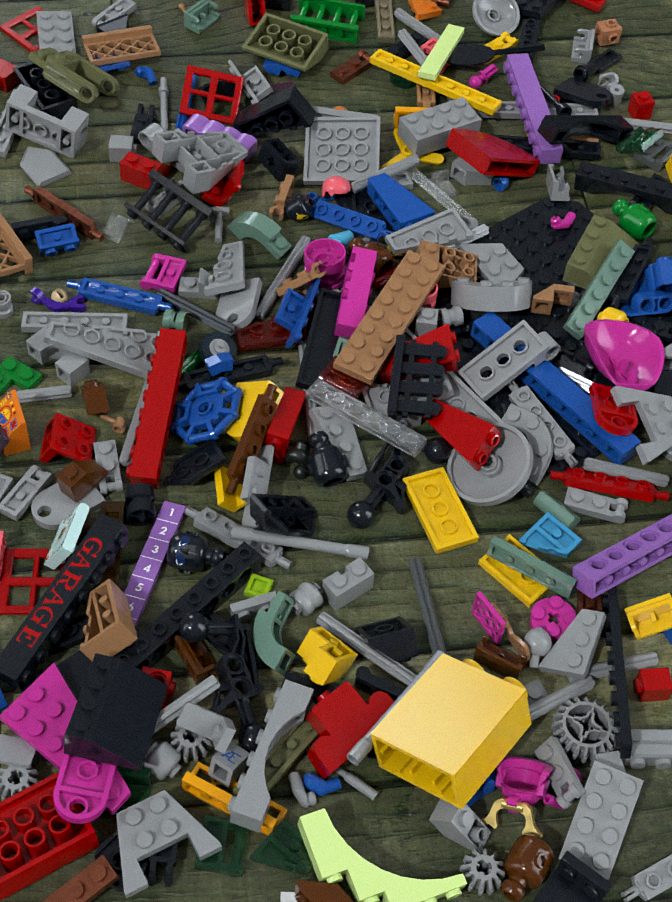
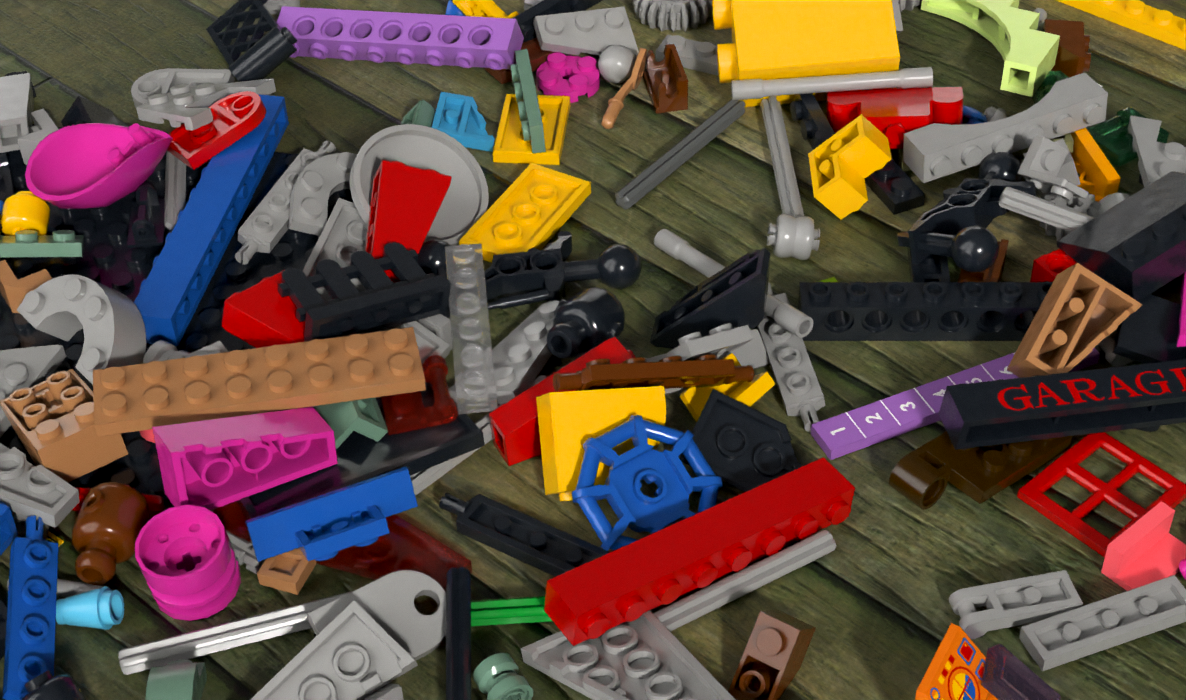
camera: 125 degrees left, 10 degrees down
light grey tile [31,483,106,530] -> none
red bracket [39,413,96,463] -> none
light aqua container [44,503,89,570] -> none
reddish brown slope [55,460,109,503] -> none
light grey plate [93,440,123,495] -> none
medium nougat hand [100,414,127,434] -> none
black wheel [124,483,157,526] -> none
black piece [167,531,226,574] -> none
black wheel [199,331,237,363] -> none
blue piece [204,352,234,376] -> none
light grey plate [230,591,276,623] -> none
sand green arch [253,591,296,677] -> none
medium nougat plate [276,261,328,296] -> none
light grey brick [322,557,375,611] -> none
black slope [355,616,419,662] -> none
light grey hinge [457,319,560,402] -> none
dark pink window [471,591,506,644] -> none
light grey axle [529,675,596,721] -> none
red plate [549,467,670,503] -> none
light grey plate [564,486,629,524] -> none
light grey axle [583,457,669,487] -> none

